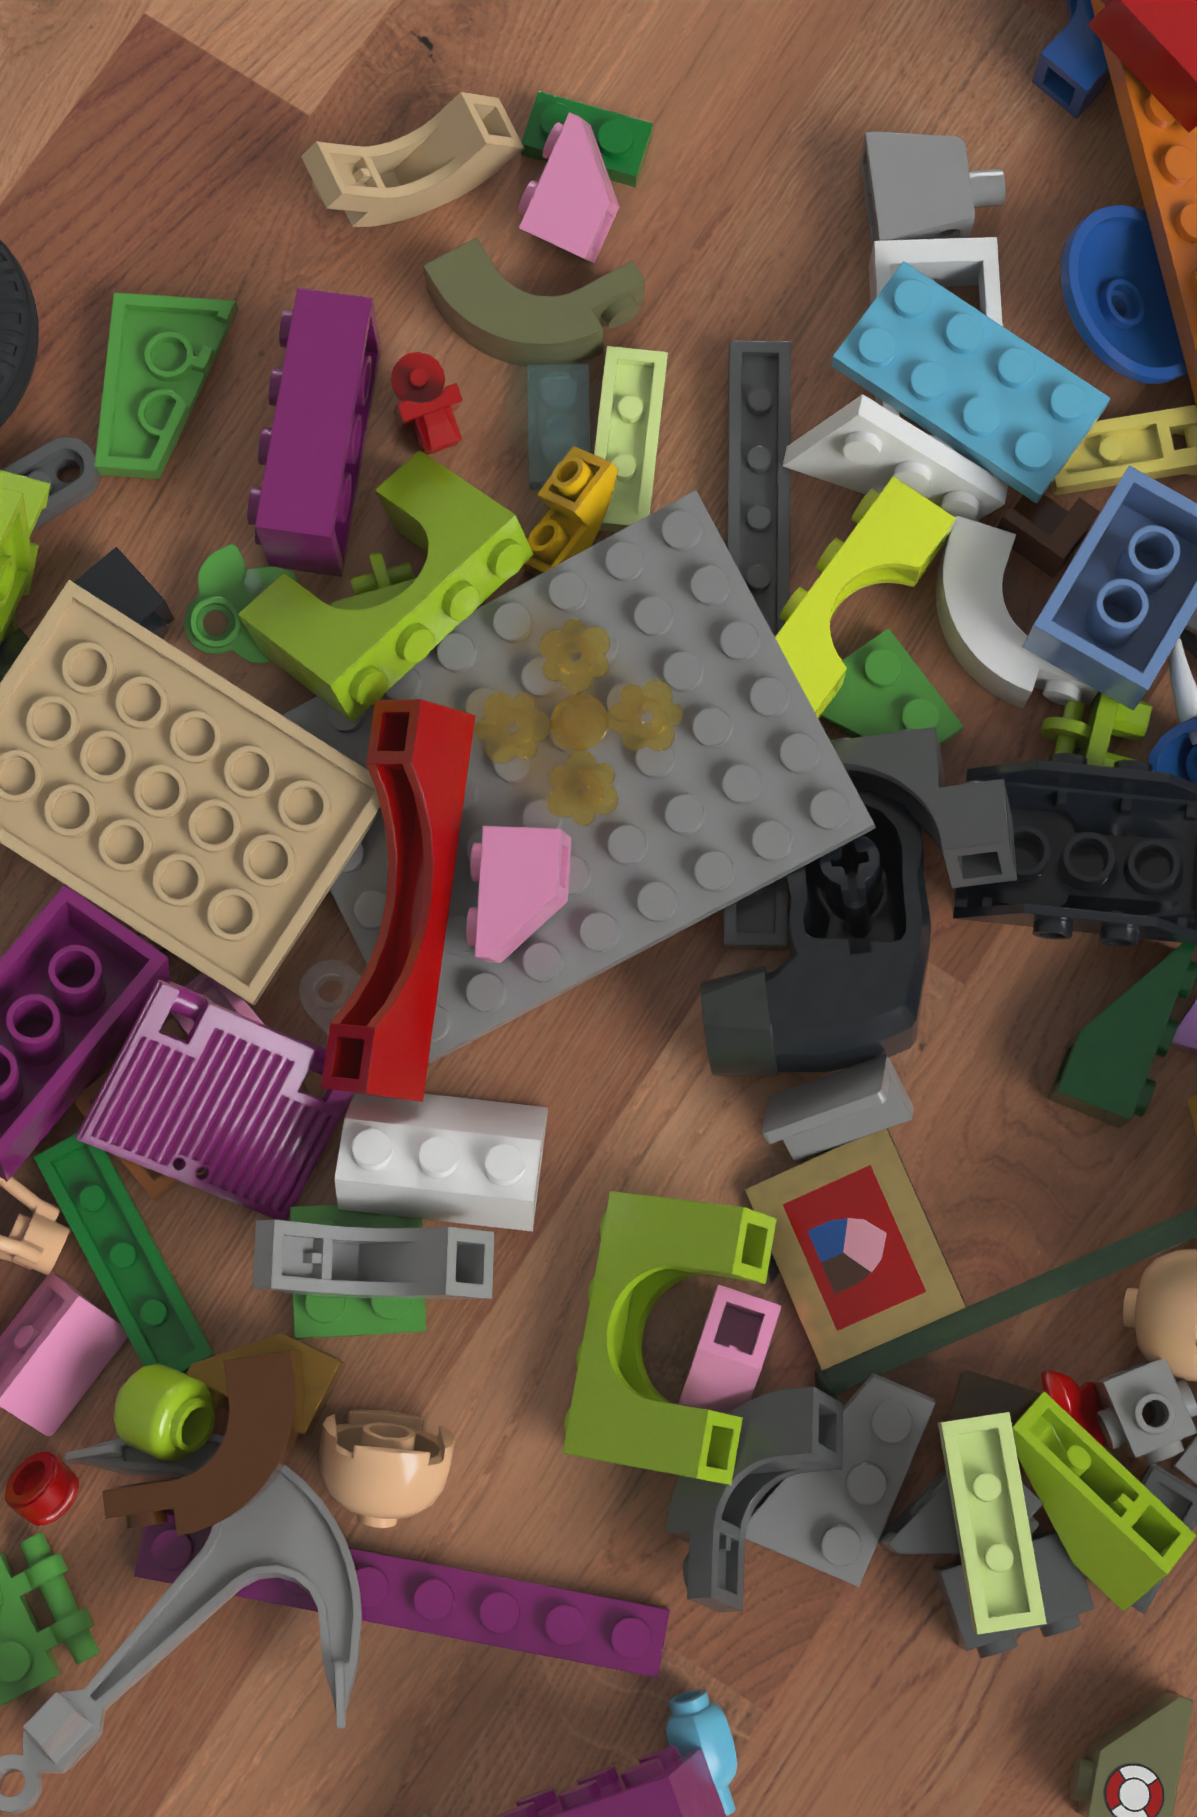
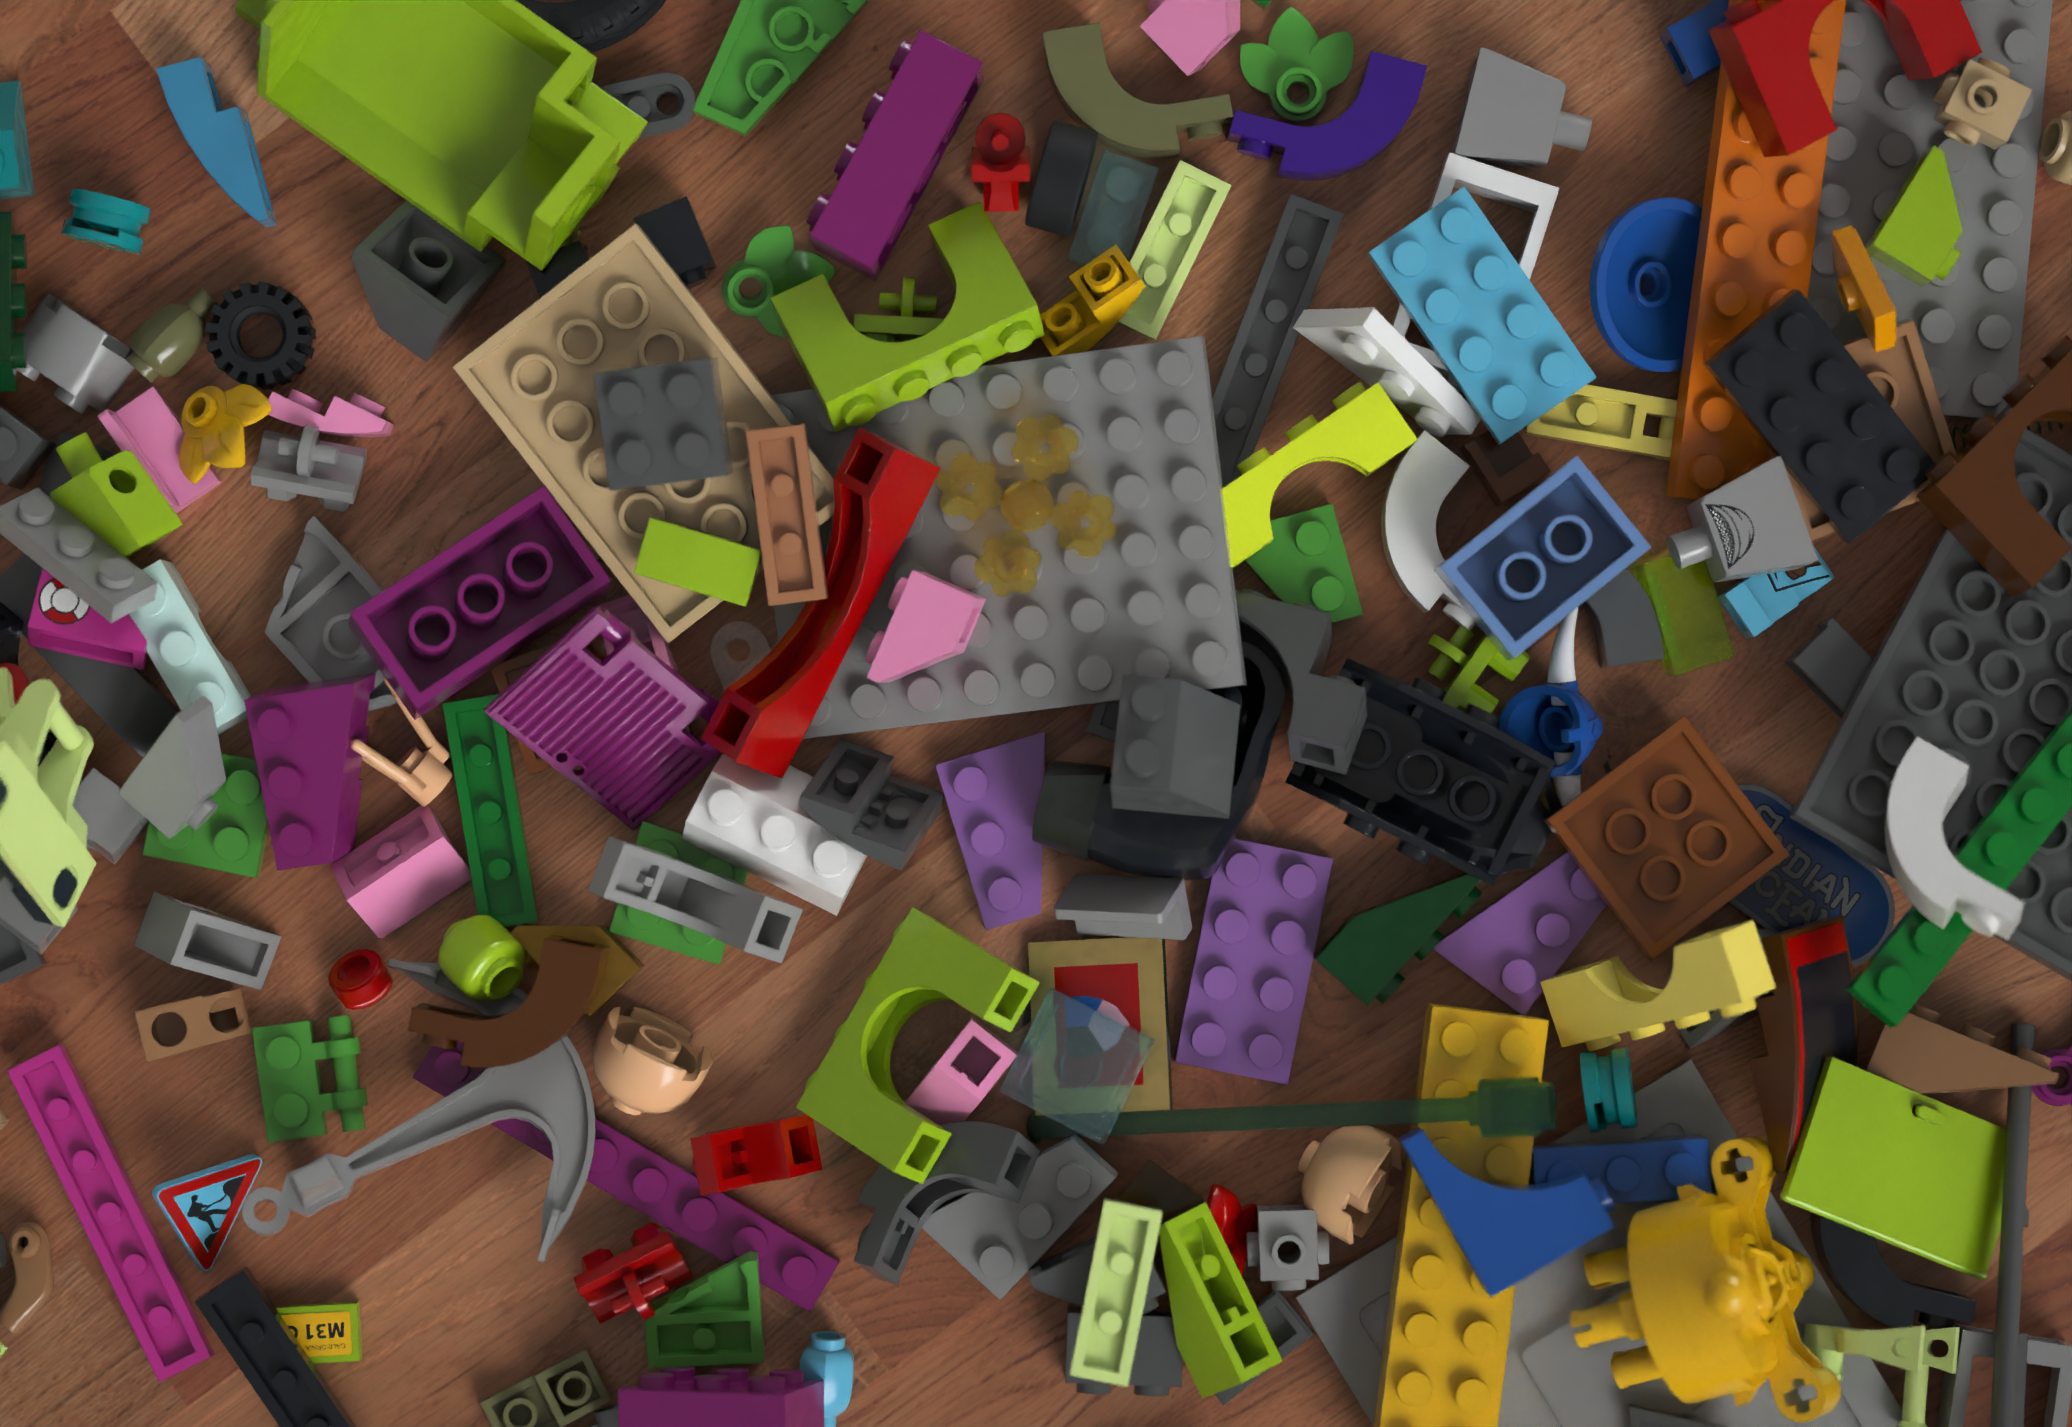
camera: 20 degrees right, 10 degrees up
none -> red hips [573,1222,693,1324]
none -> dark grey brick [593,357,733,491]
none -> lime tile [634,517,762,607]
none -> bright green wing [645,1251,765,1368]
none -> red brick [690,1114,823,1196]
none -> nougat plate [746,423,828,606]
none -> dark grey slope [799,739,944,870]
none -> medium lavender wing [935,731,1045,930]
none -> clear light blue tile [1000,988,1155,1144]
none -> black tyre [1025,121,1098,237]
none -> dark grey slope [1111,675,1240,819]
none -> medium lavender plate [1174,839,1333,1085]
none -> dark purple arch [1227,51,1427,181]
none -> bright green plate [1240,7,1354,122]

